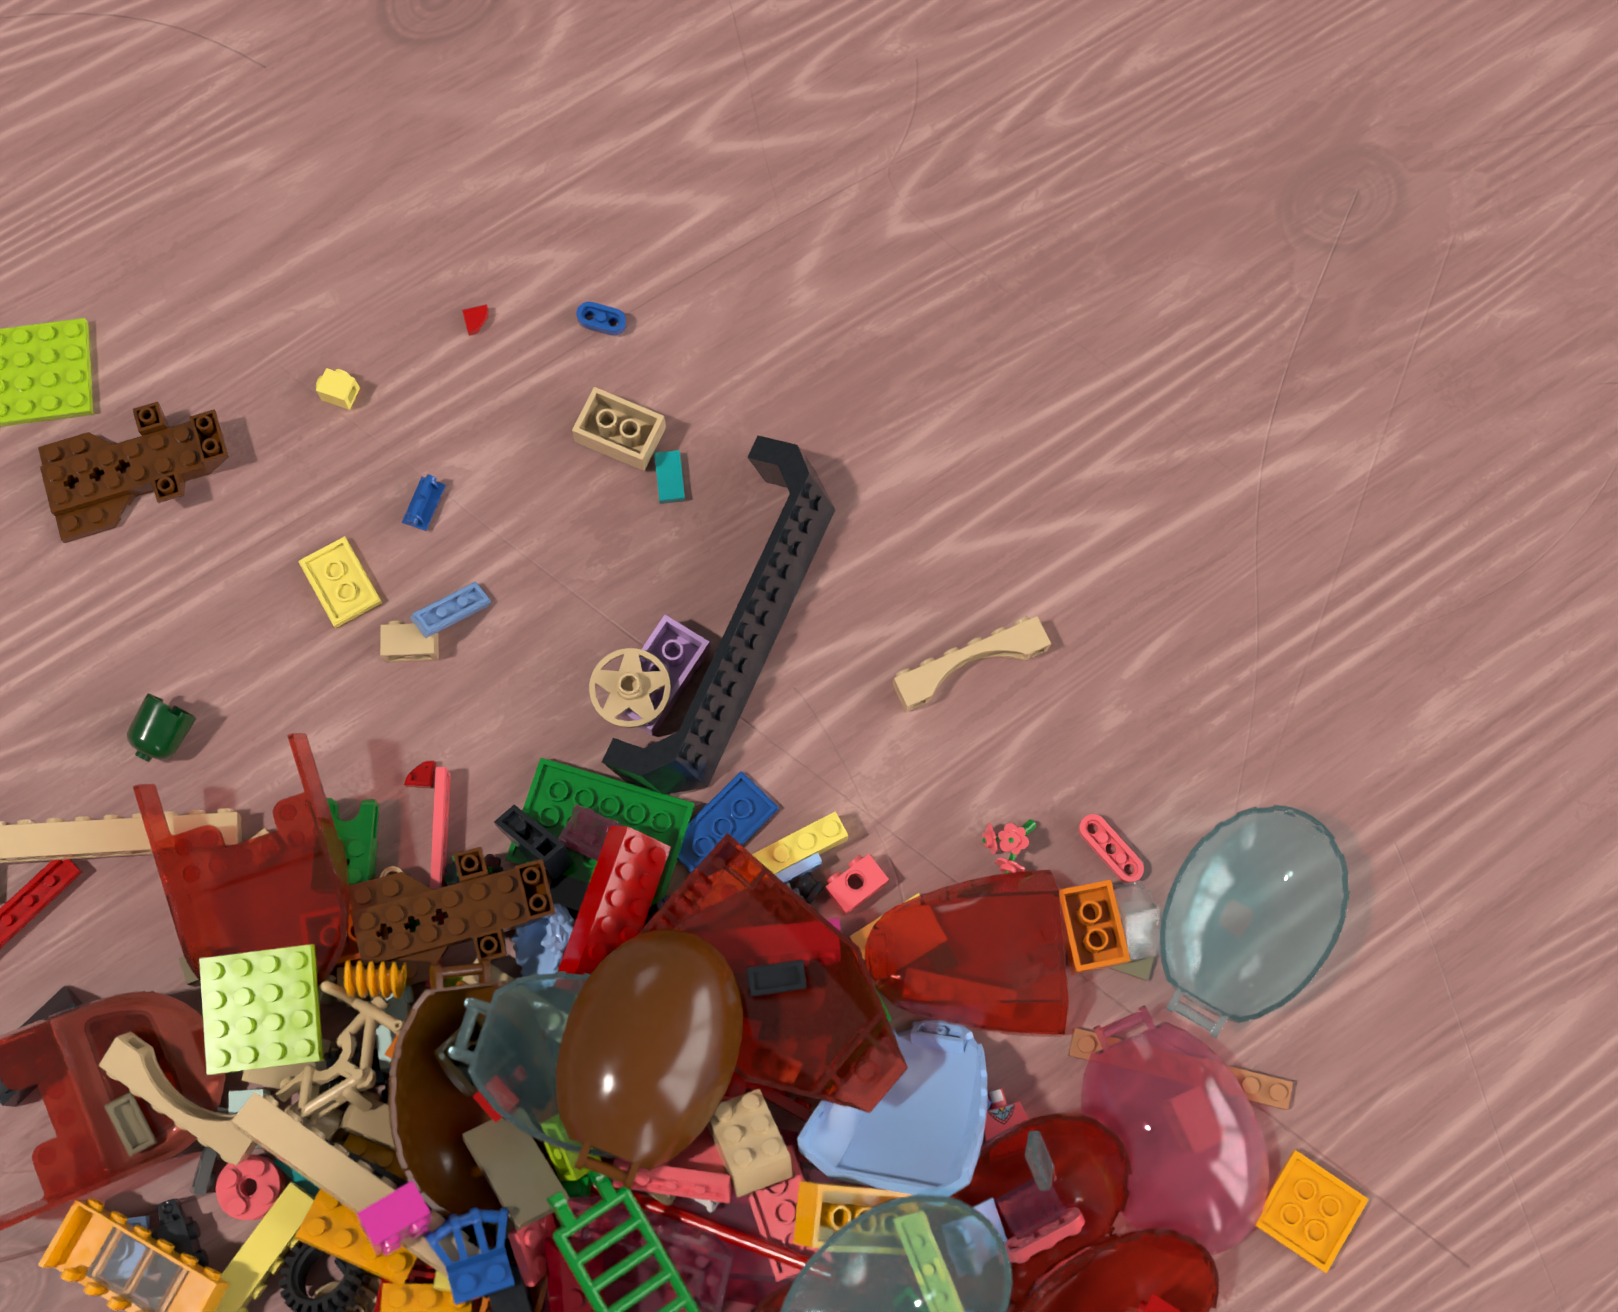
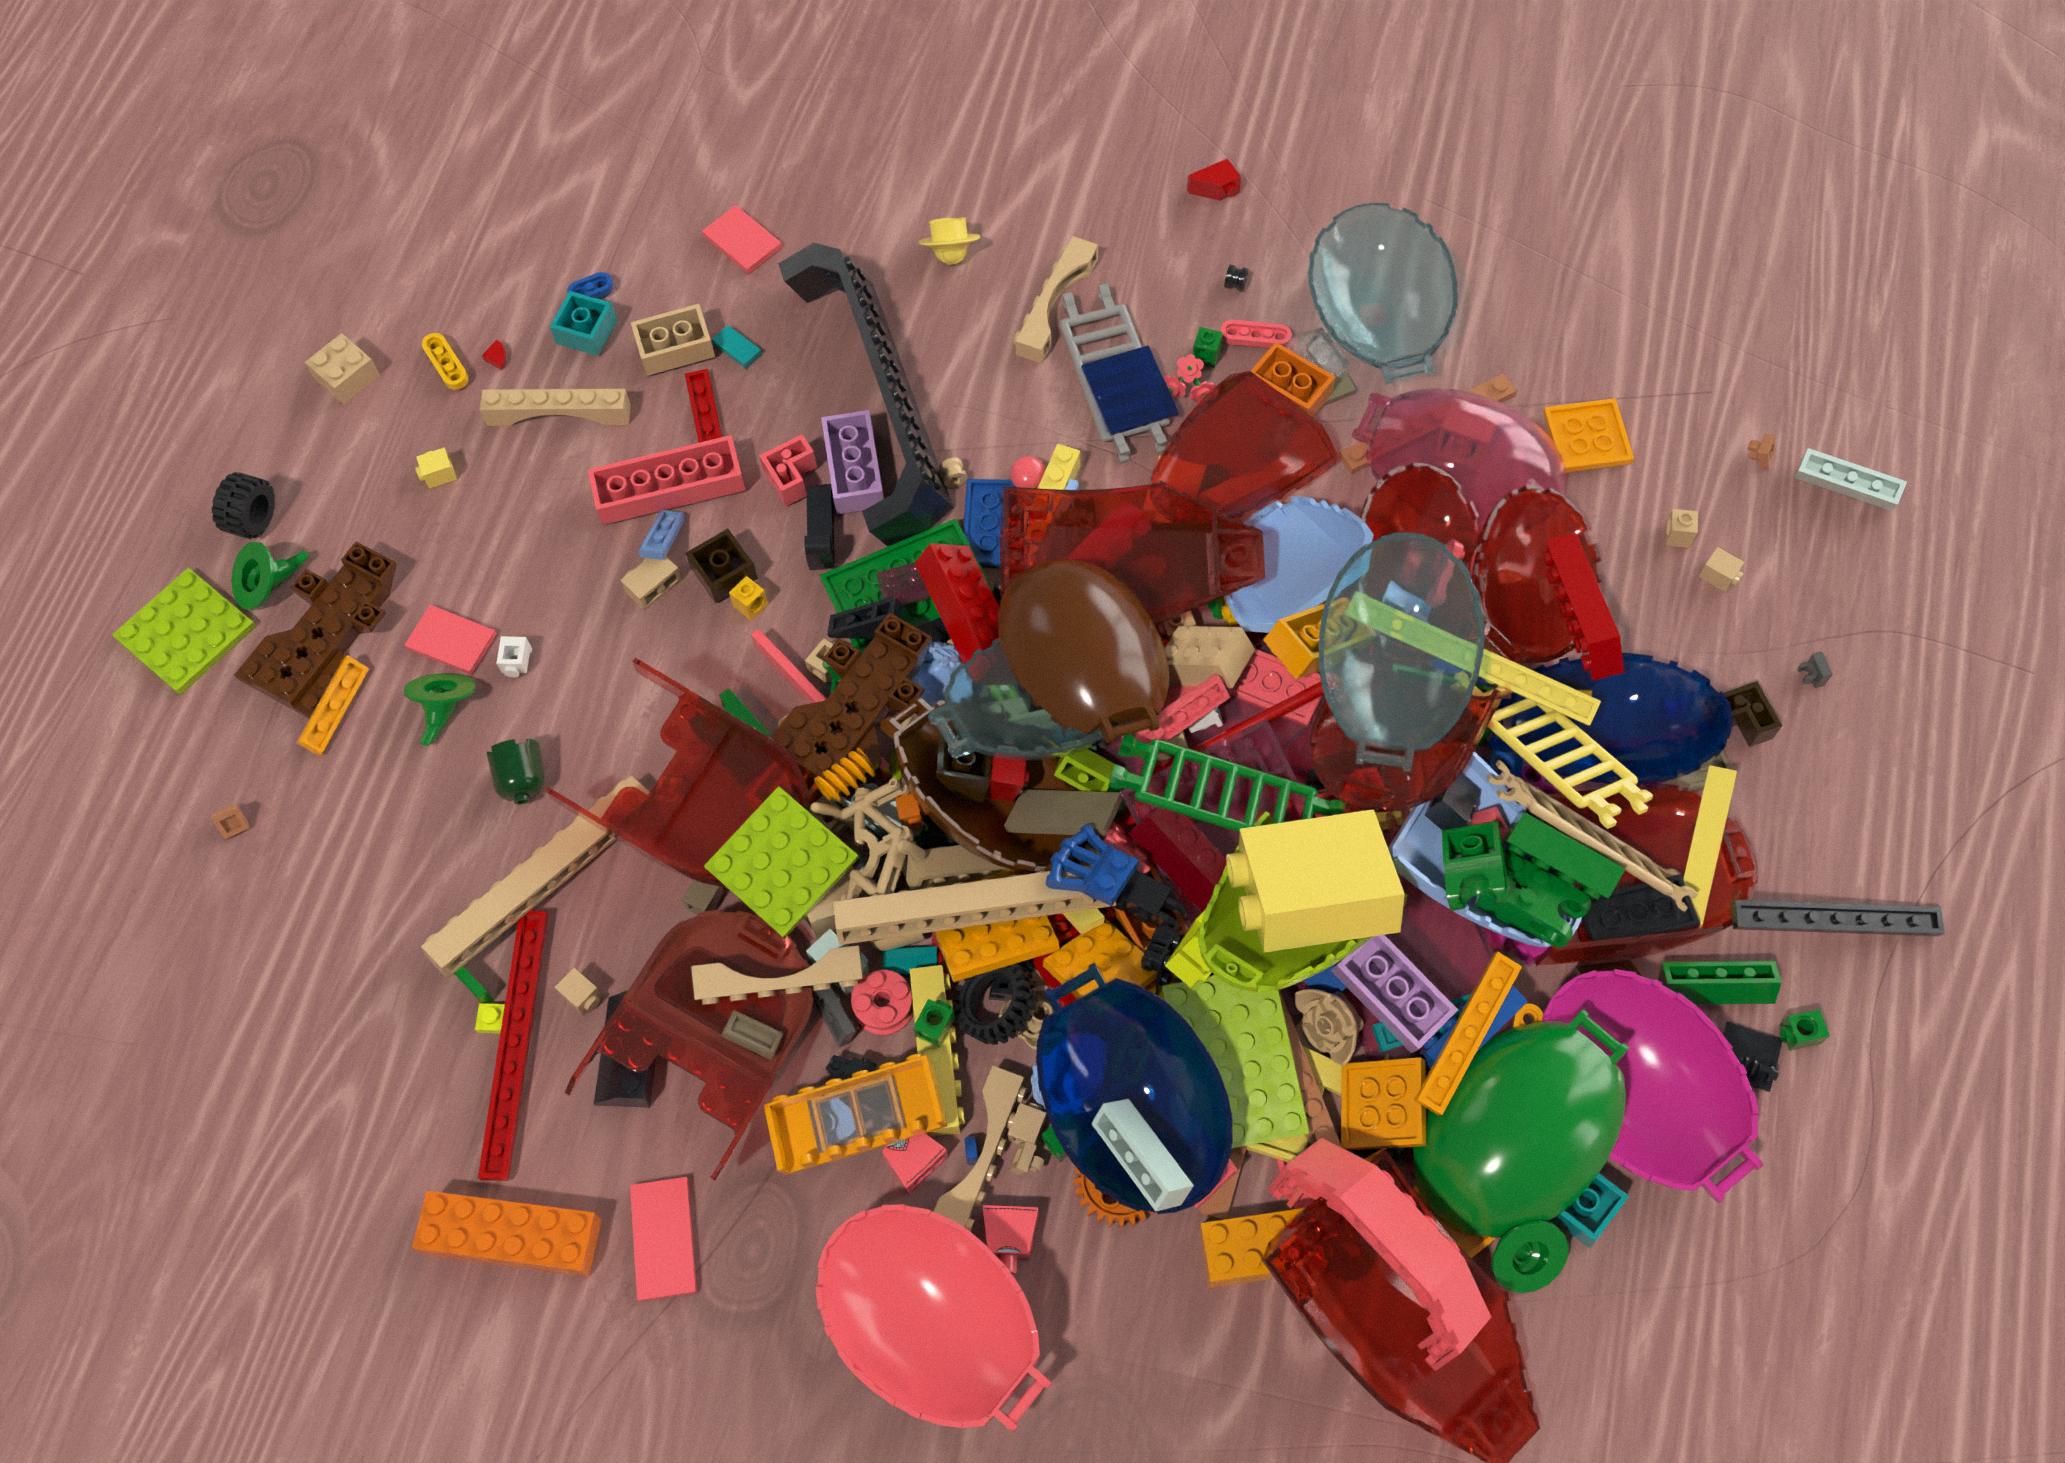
camera: 35 degrees left, 10 degrees down
light yellow tile [298,536,382,628] -> none
dark pink brick [357,1180,431,1256] -> none
blue hinge [402,474,446,531] -> none
red tile [404,761,436,789] -> none
tan wheel [589,648,671,728] -> none
black tile [746,959,807,997] -> none
coral brick [825,854,889,916] -> none
clear light blue tile [1025,1131,1054,1191] -> none
none -> black tyre [212,472,275,539]
none -> green piece [231,542,309,610]
none -> light orange tile [296,655,370,756]
none -> tan brick [305,333,380,404]
none -> coral tile [404,605,497,675]
none -> green piece [404,673,476,746]
none -> yellow plate [422,333,469,390]
none -> tan arch [479,389,631,426]
none -> white brick [496,636,532,677]
none -> teal brick [549,291,618,356]
none -> tan brick [554,968,602,1016]
none -> coral brick [588,435,746,525]
none -> red tile [684,369,722,443]
none -> dark brown brick [685,528,758,603]
none -> coral tile [702,205,782,274]
none -> yellow brick [729,576,769,621]
none -> coral brick [759,434,817,507]
none -> black beam [804,484,835,570]
none -> tan brick [805,639,835,682]
none -> green brick [913,999,955,1048]
none -> light yellow helmet [919,217,980,265]
none -> tan wheel [939,457,967,488]
none -> coral hair [1010,456,1046,492]
none -> light grey bar [1059,283,1170,464]
none -> clear blue piece [1081,345,1179,436]
none -> red slope [1187,158,1241,201]
none -> green brick [1193,327,1223,368]
none -> black wheel [1224,264,1248,291]

